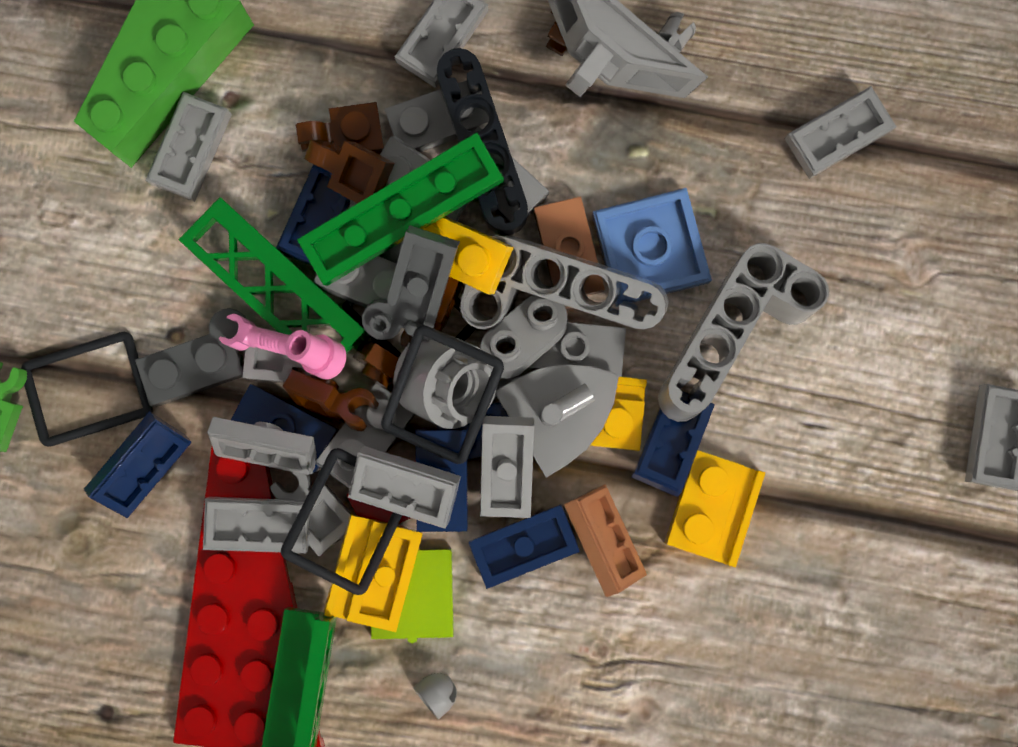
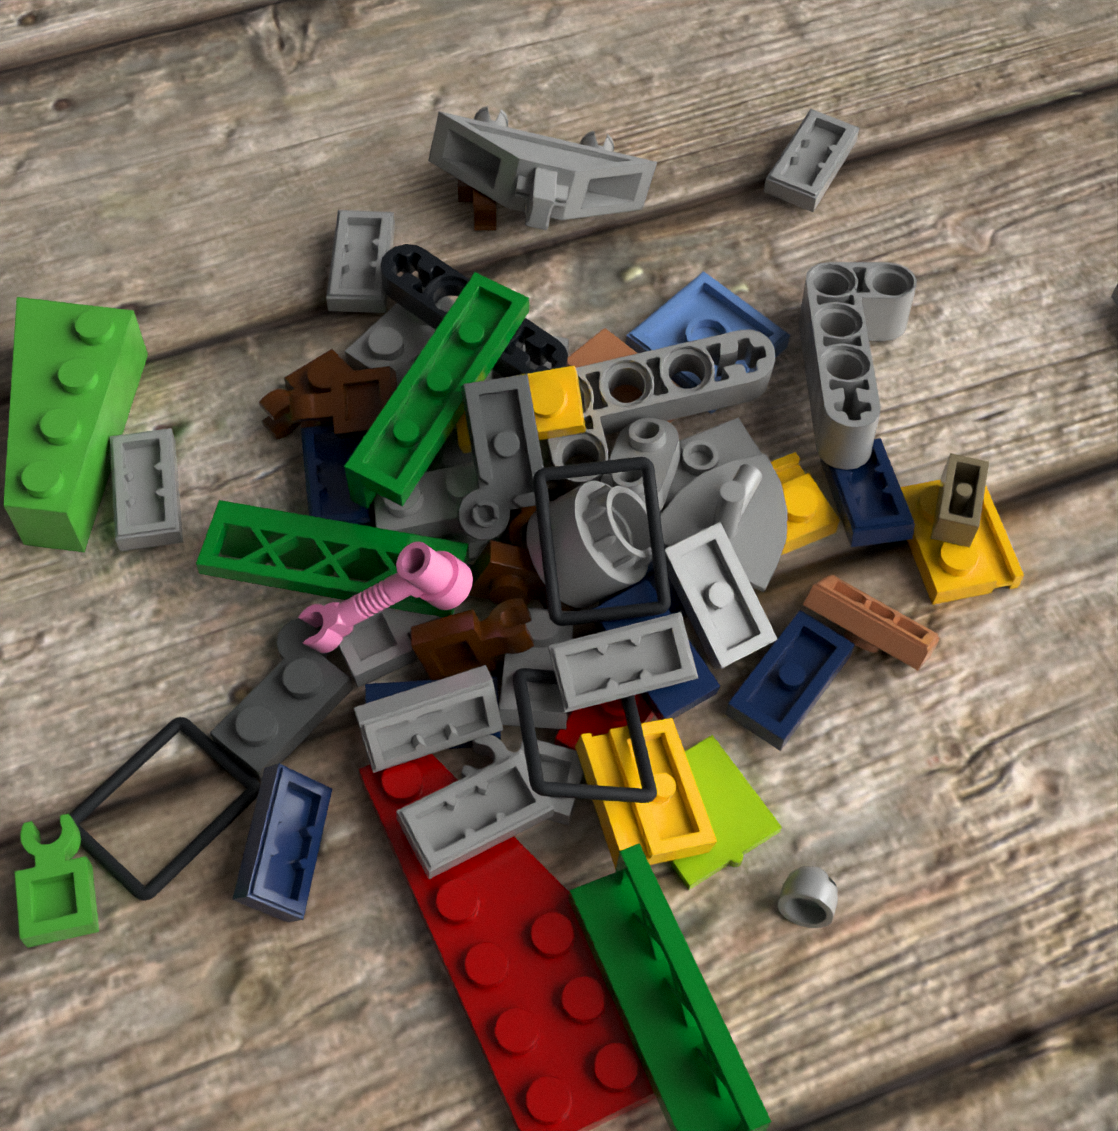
camera: 35 degrees left, 25 degrees down
none -> dark tan piece [931,453,989,547]

